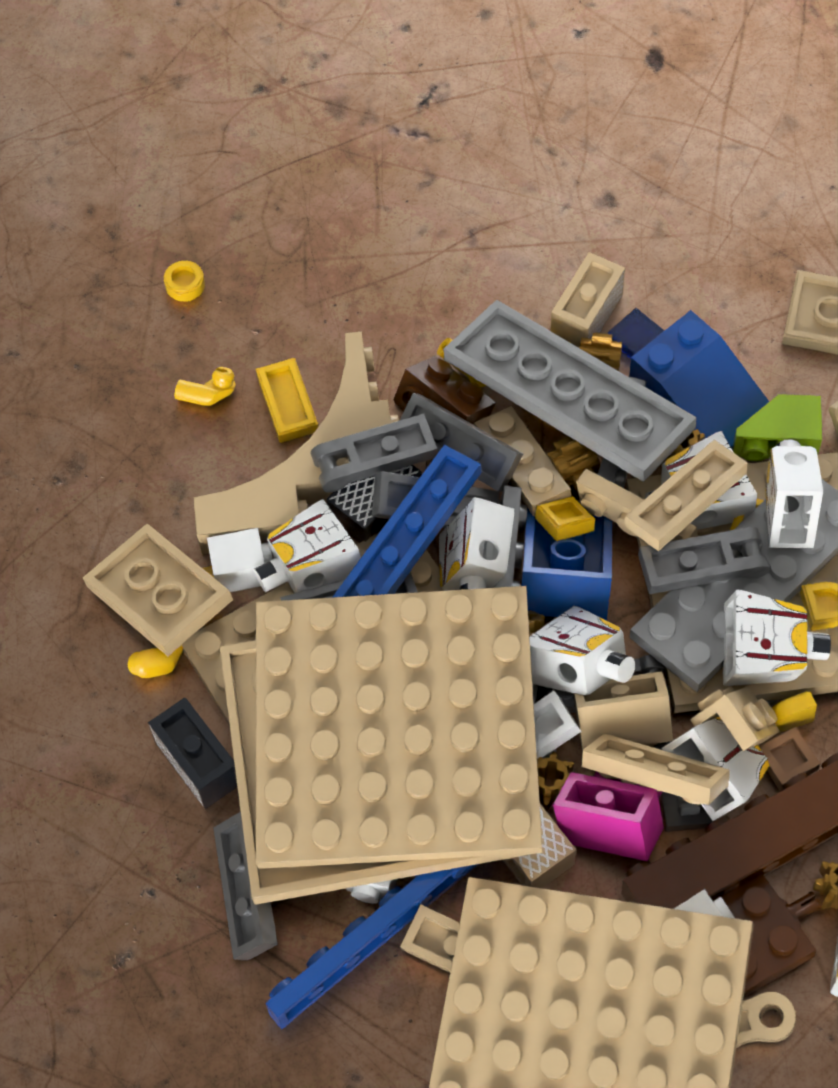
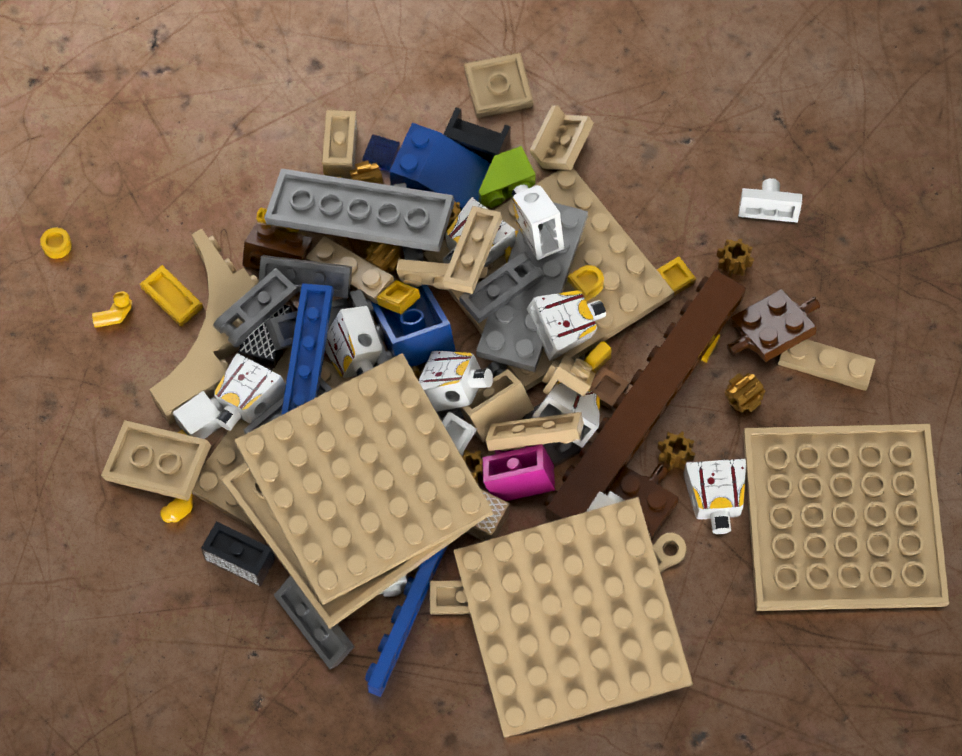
camera: 30 degrees left, 5 degrees up
none -> black panel [443,107,511,163]

